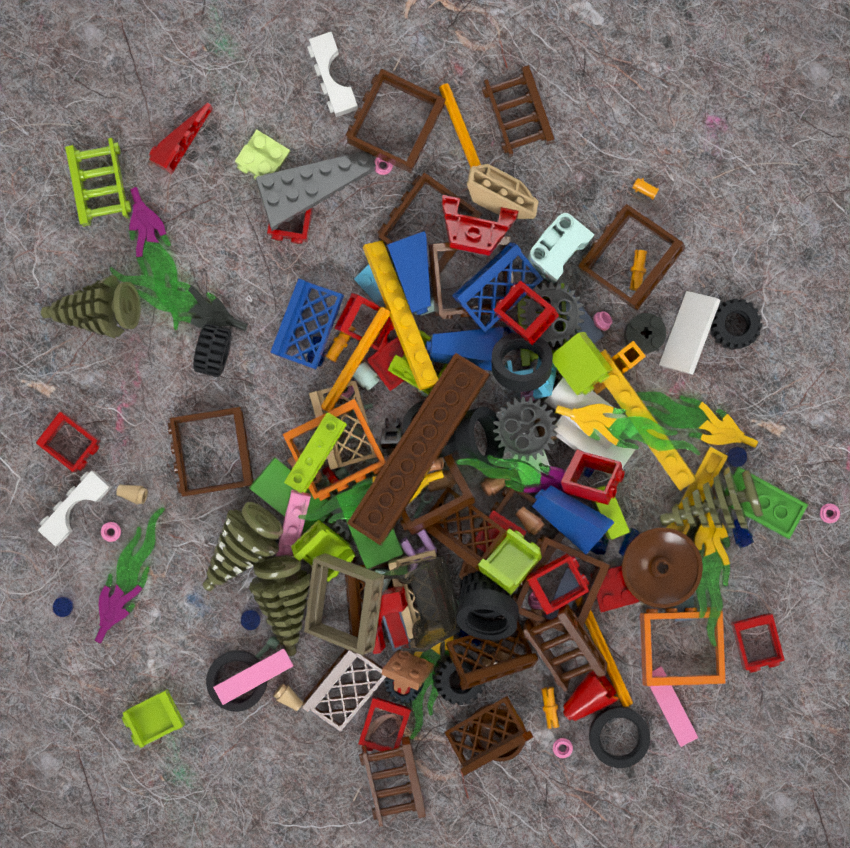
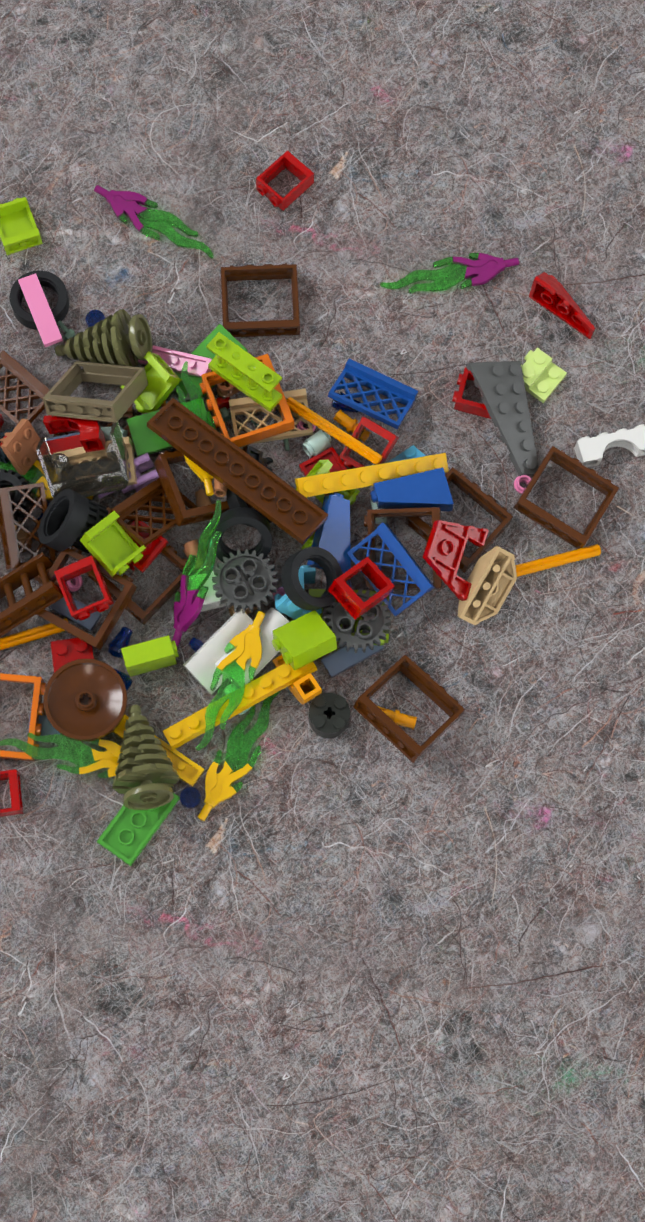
camera: 90 degrees right, 15 degrees down
white arch [38,471,112,546] -> none
olive plant [41,275,141,339] -> none
clear blue tile [52,597,74,617] -> none
lime fence [65,138,132,227] -> none
bright pink plate [101,522,121,542] -> none
piece [110,267,248,331] -> none
tan cone [116,484,148,505] -> none
black tyre [193,323,232,377] -> none
olive plant [203,502,283,591] -> none
tan cone [273,683,303,711] -> none
sand green hand [413,492,433,519] -> none
reddish brown fence [481,65,555,158] -> none
nougat cone [515,506,545,536] -> none
light aqua piece [527,213,594,285] -> none
blue slope [532,486,614,554] -> none
red window [561,450,625,505] -> none
bright pink plate [593,311,612,331] -> none
light orange pin [632,178,659,200] -> none
white tile [659,291,721,375] -> none
black tyre [710,299,762,350] -> none
clear blue cone [732,519,754,549] -> none
bright pink plate [820,504,840,523] -> none

